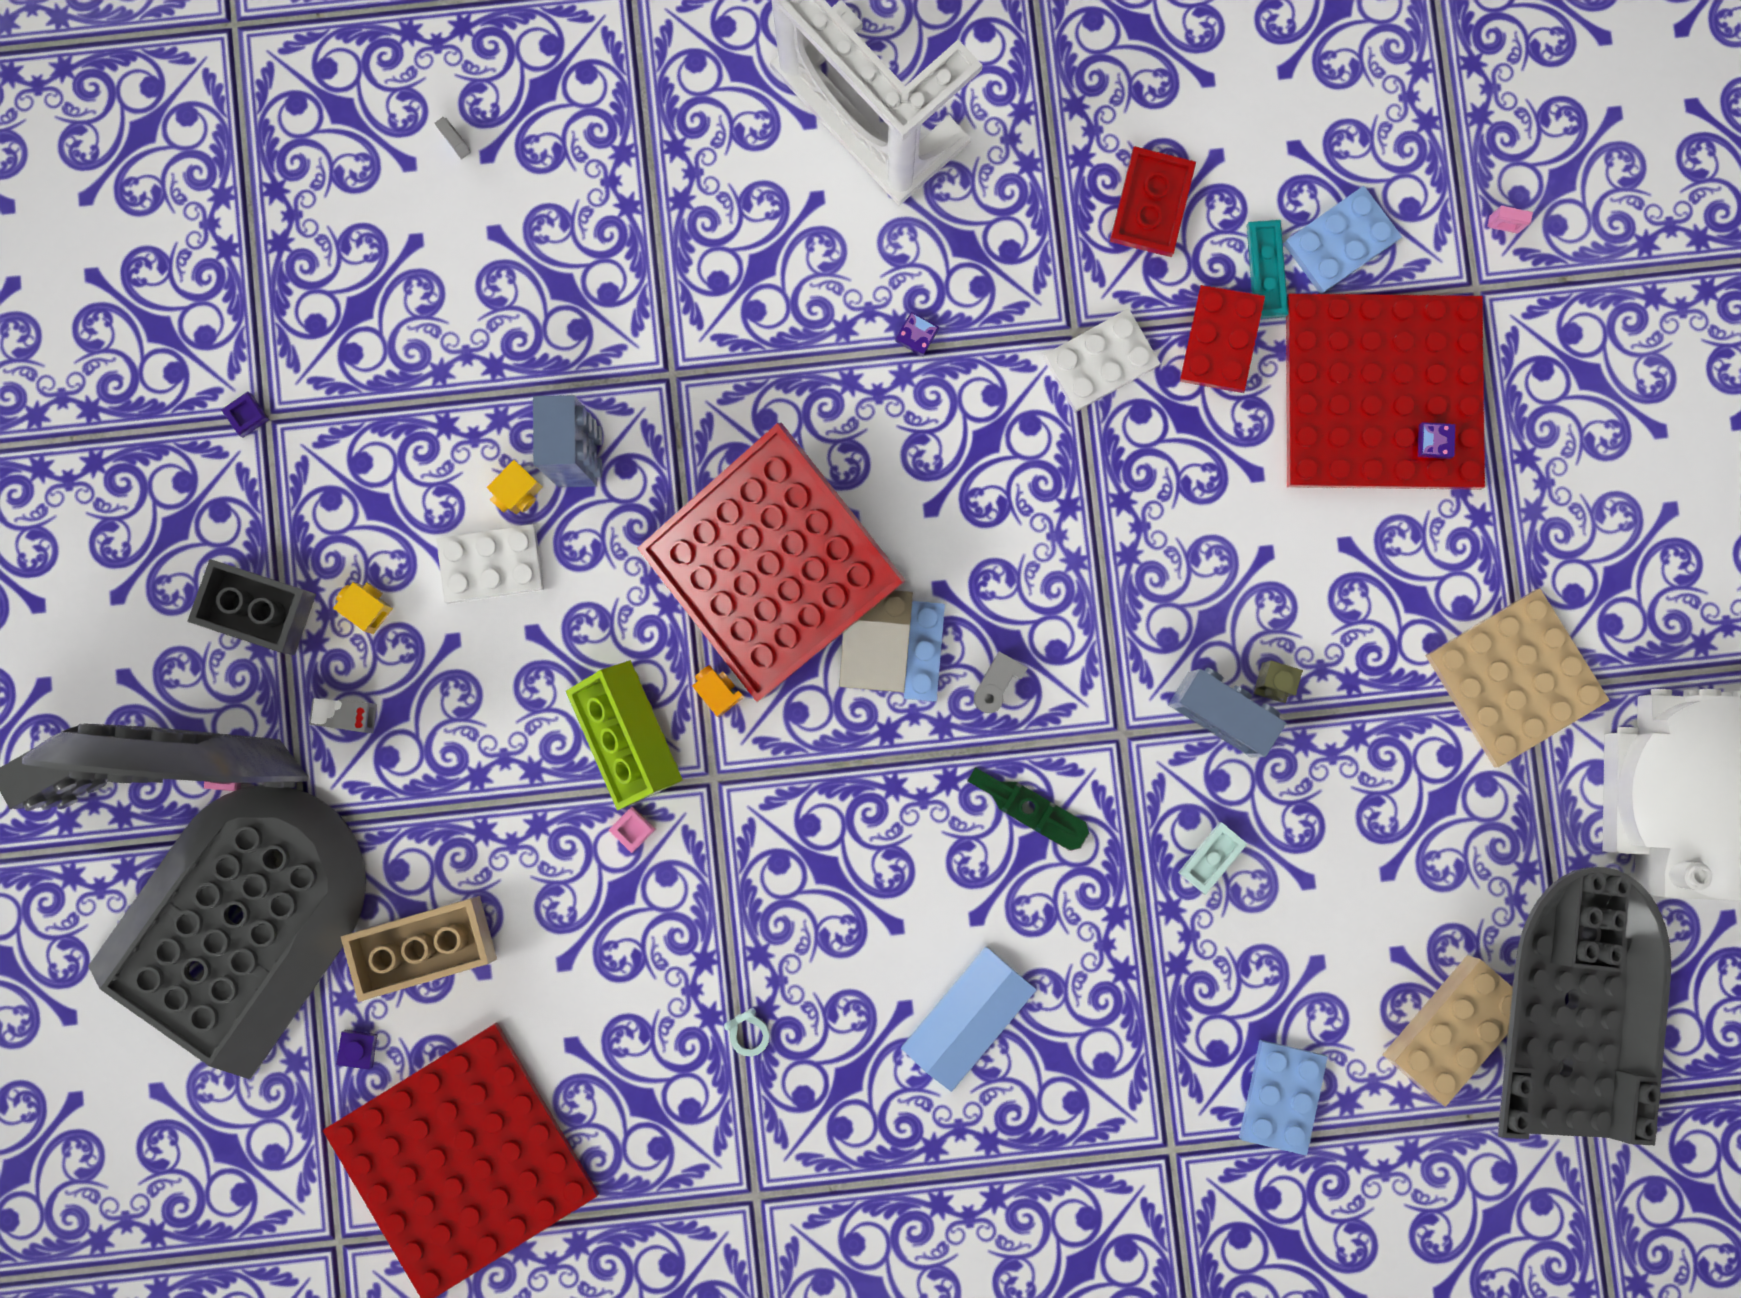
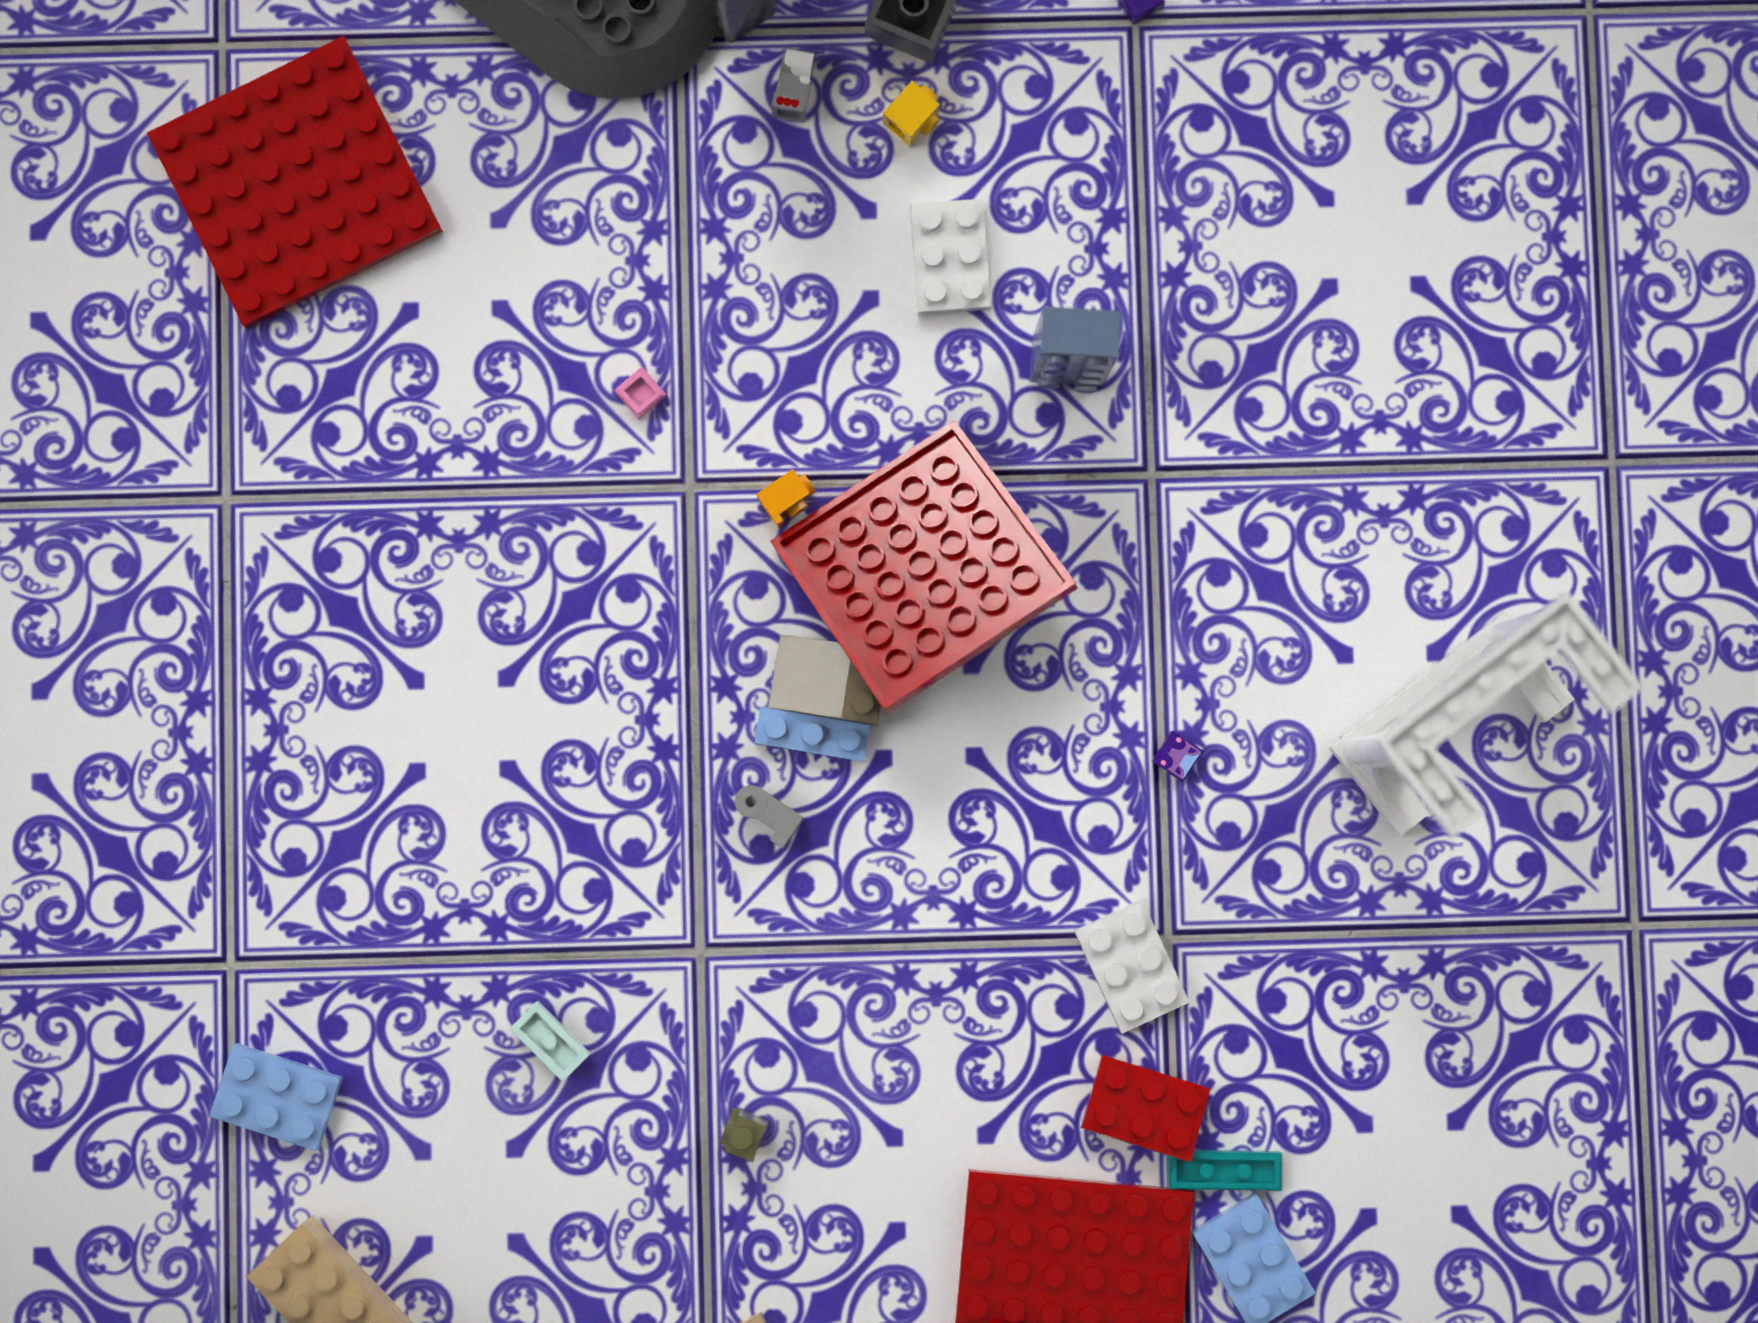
camera: 90 degrees right, 0 degrees up
dark purple plate [336,1030,378,1070] -> none
tan brick [341,896,497,1002] -> none
light grey tile [434,117,470,159] -> none
yellow brick [486,460,543,515] -> none
lime slope [566,660,683,811] -> none
light aqua piece [724,1008,770,1057] -> none
light blue slope [901,946,1037,1092] -> none
dark green piece [967,767,1090,851] -> none
red plate [1109,146,1196,257] -> none
sand blue brick [1168,667,1287,758] -> none

